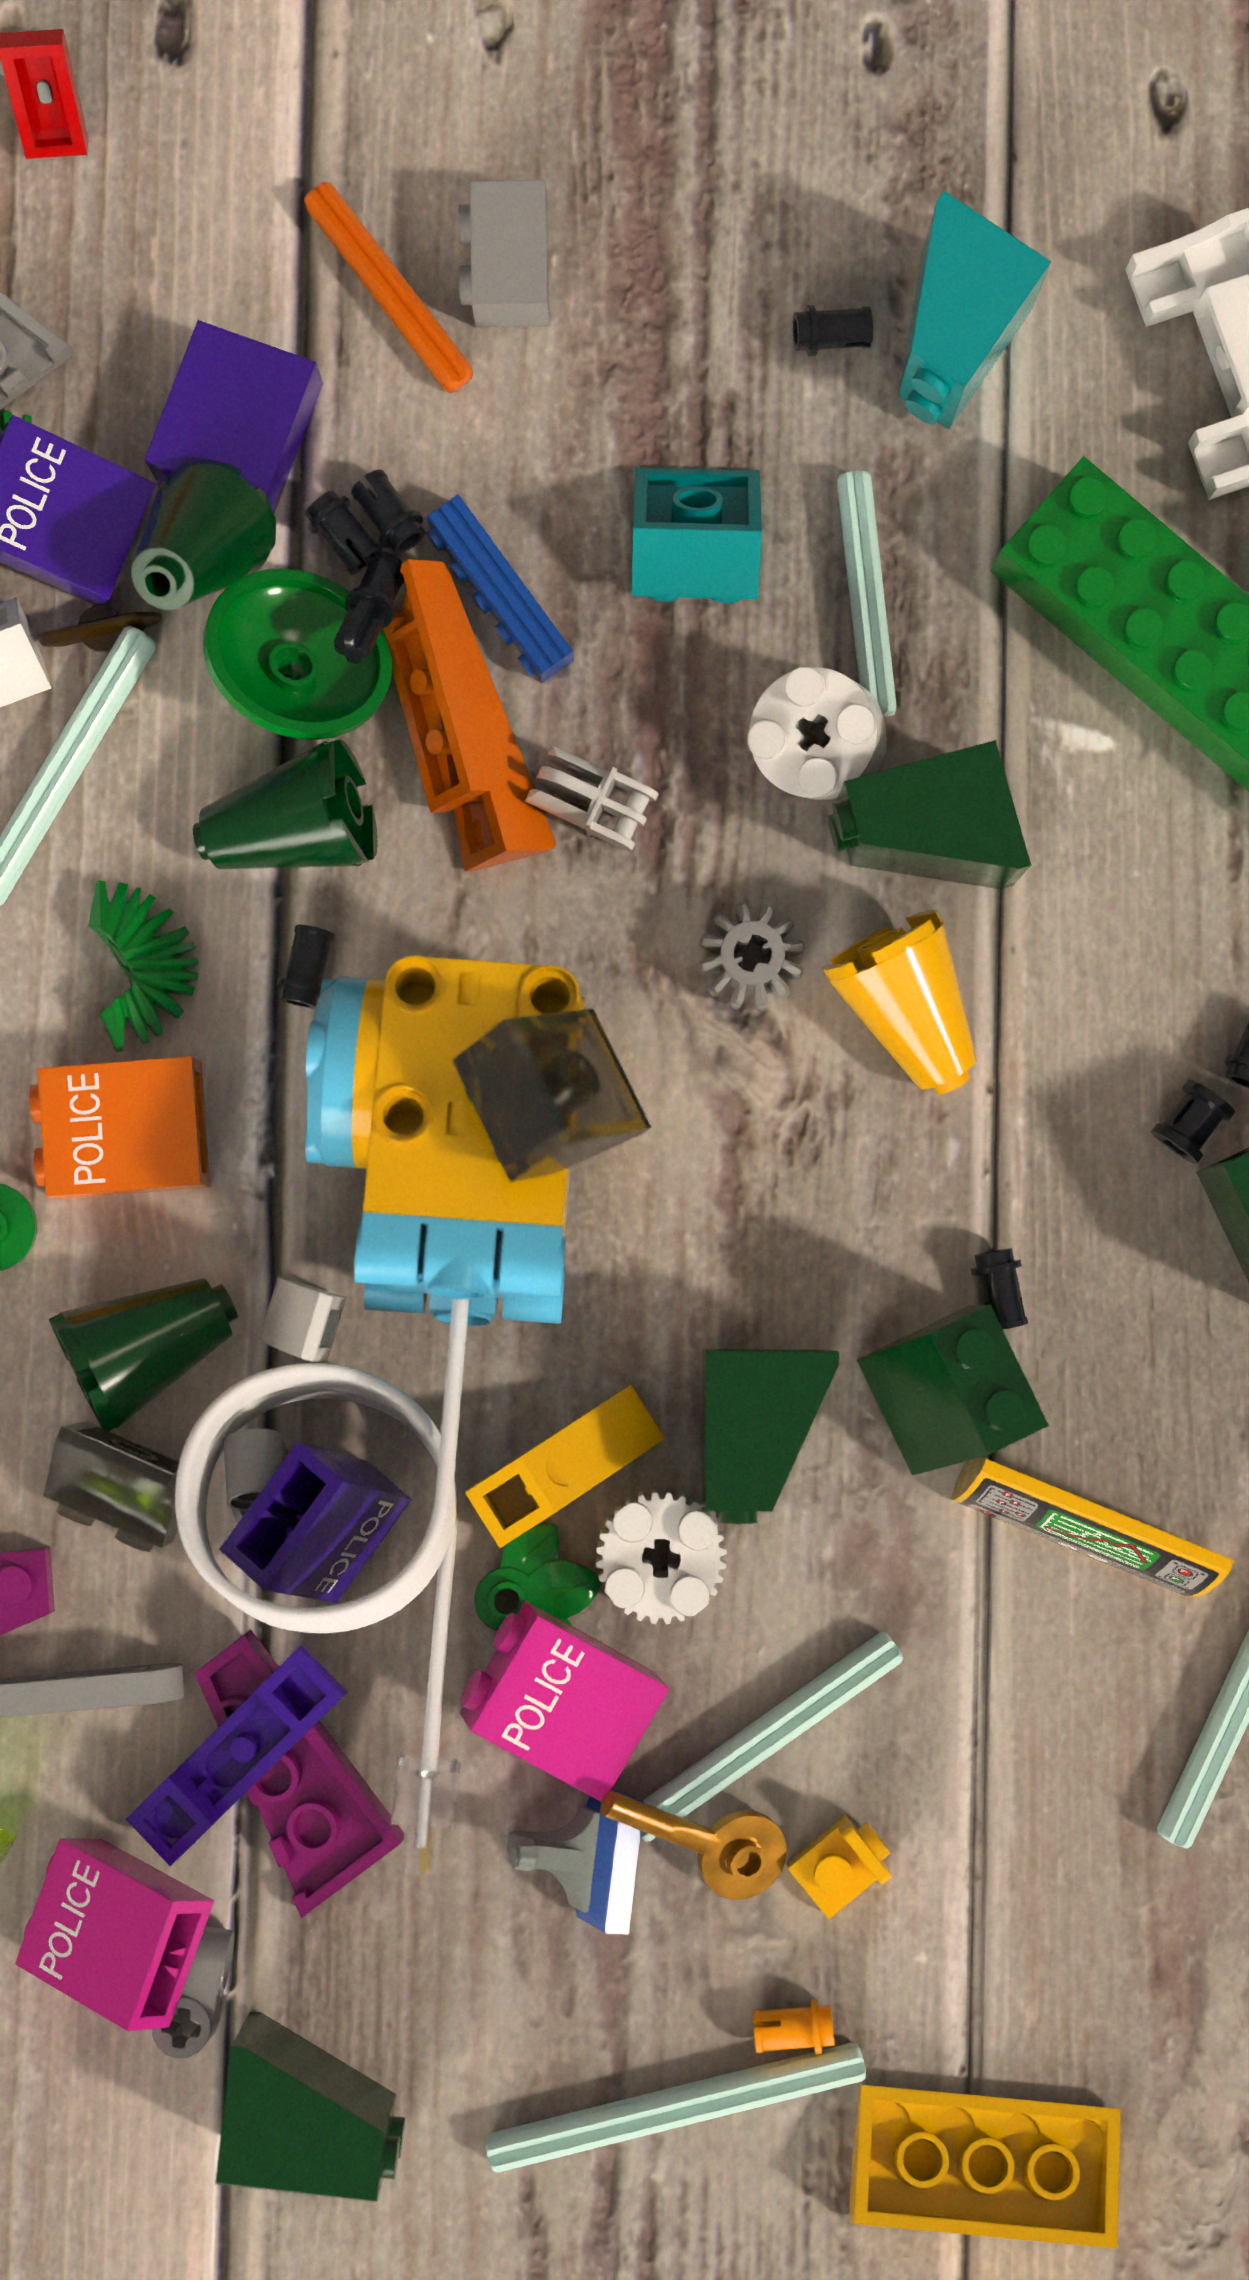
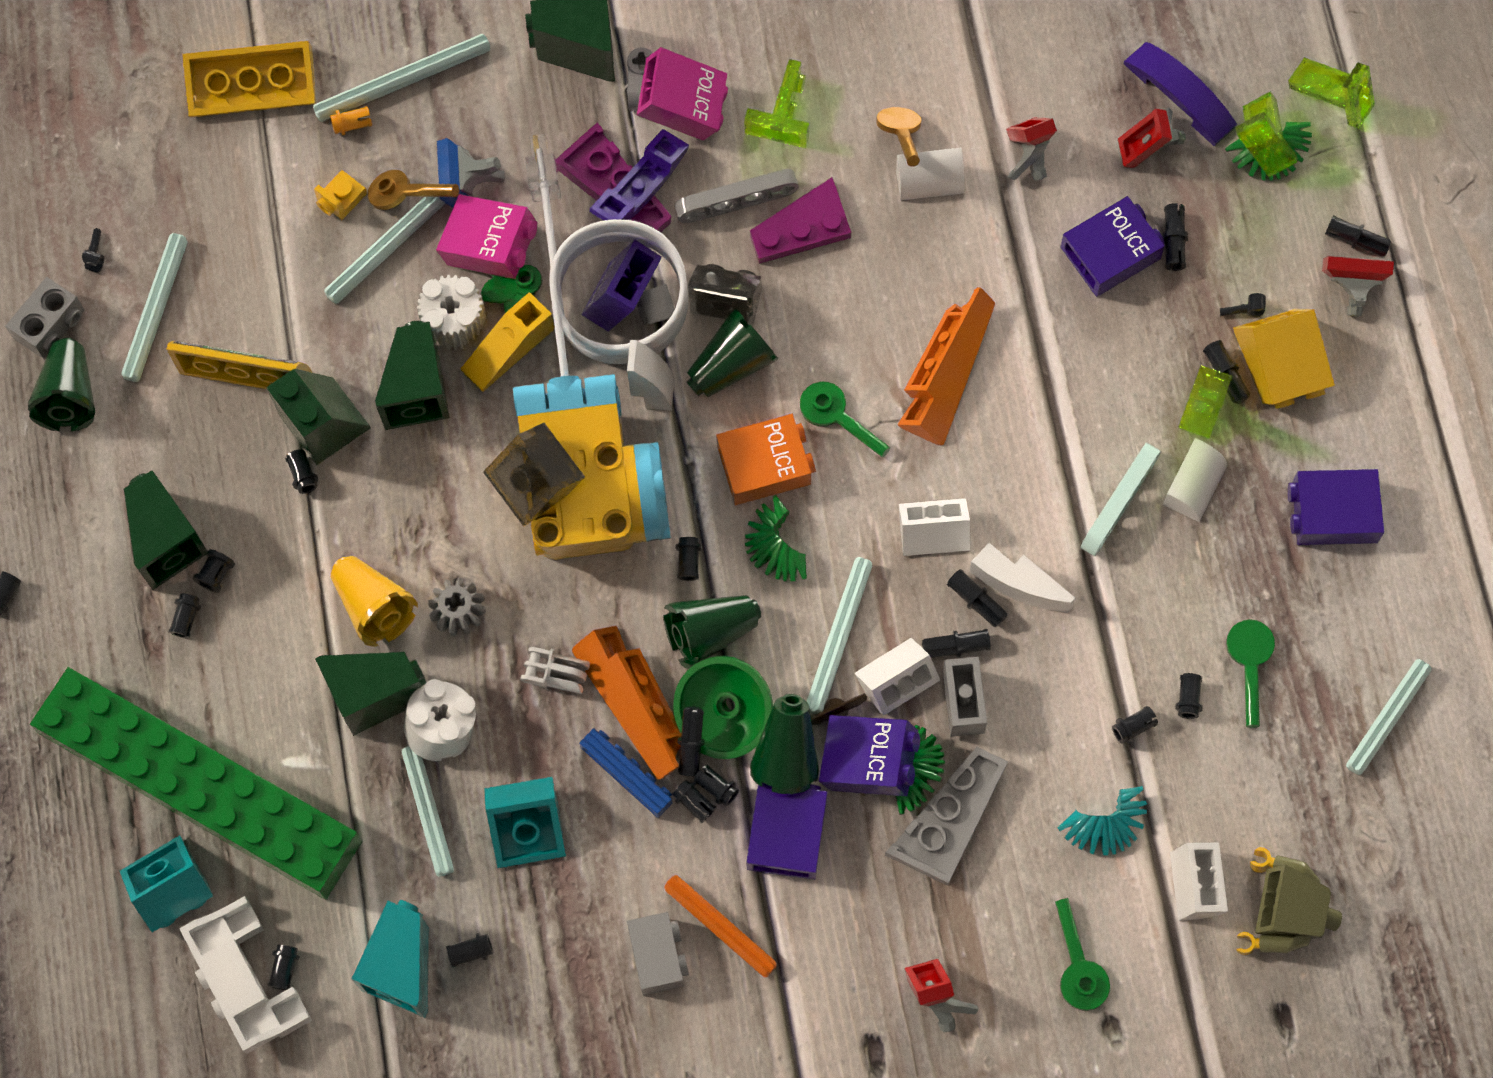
camera: 170 degrees right, 15 degrees down
none -> black pin [268,944,300,991]

